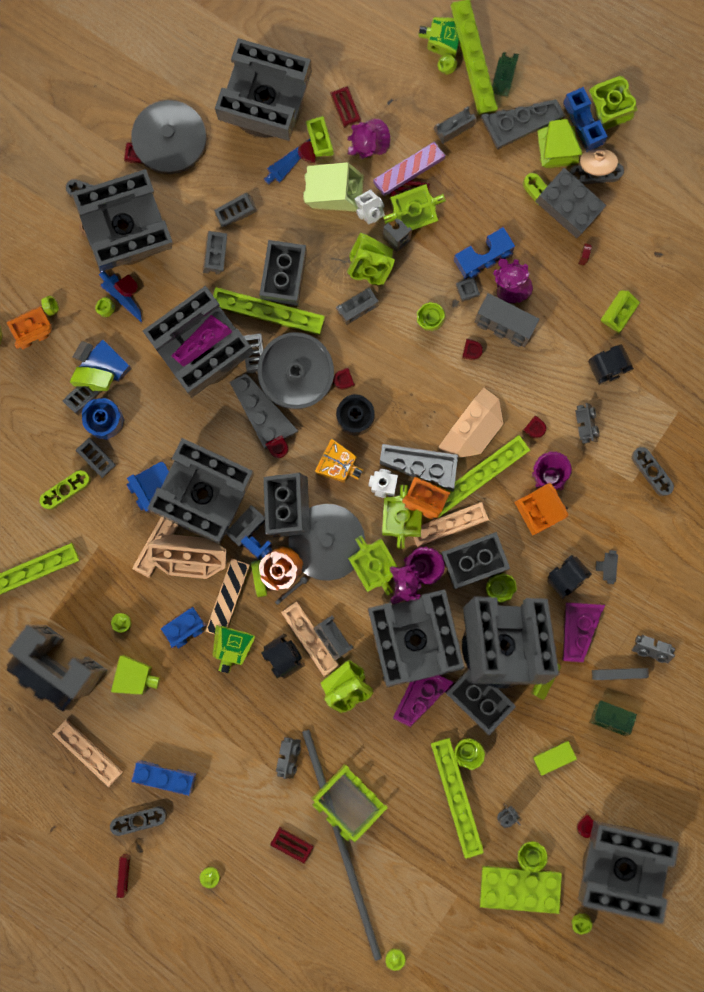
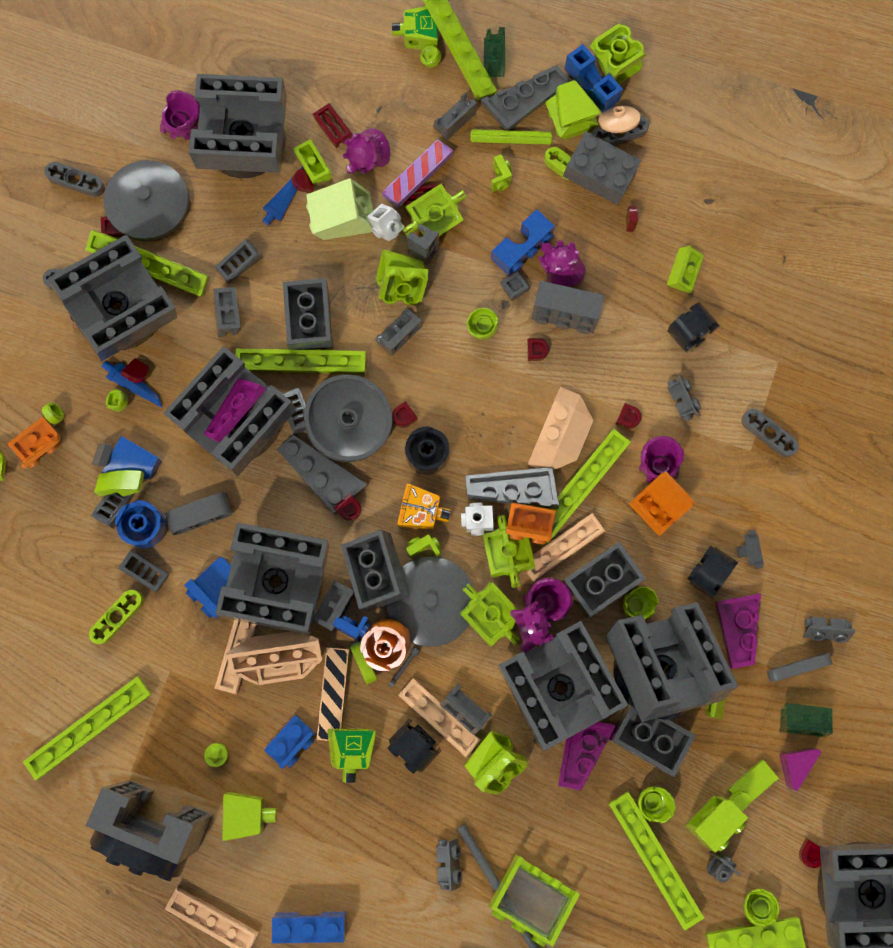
camera: 20 degrees left, 5 degrees down
none -> dark grey beam [44,162,105,197]
none -> lime plate [85,230,210,297]
none -> magenta hair [160,90,200,140]
none -> dark grey beam [165,492,233,535]
none -> lime bracket [406,534,442,558]
none -> lime axle [470,129,552,145]
none -> lime bracket [491,154,512,192]
none -> lime hinge [685,790,751,853]
none -> magenta slope [779,748,821,791]

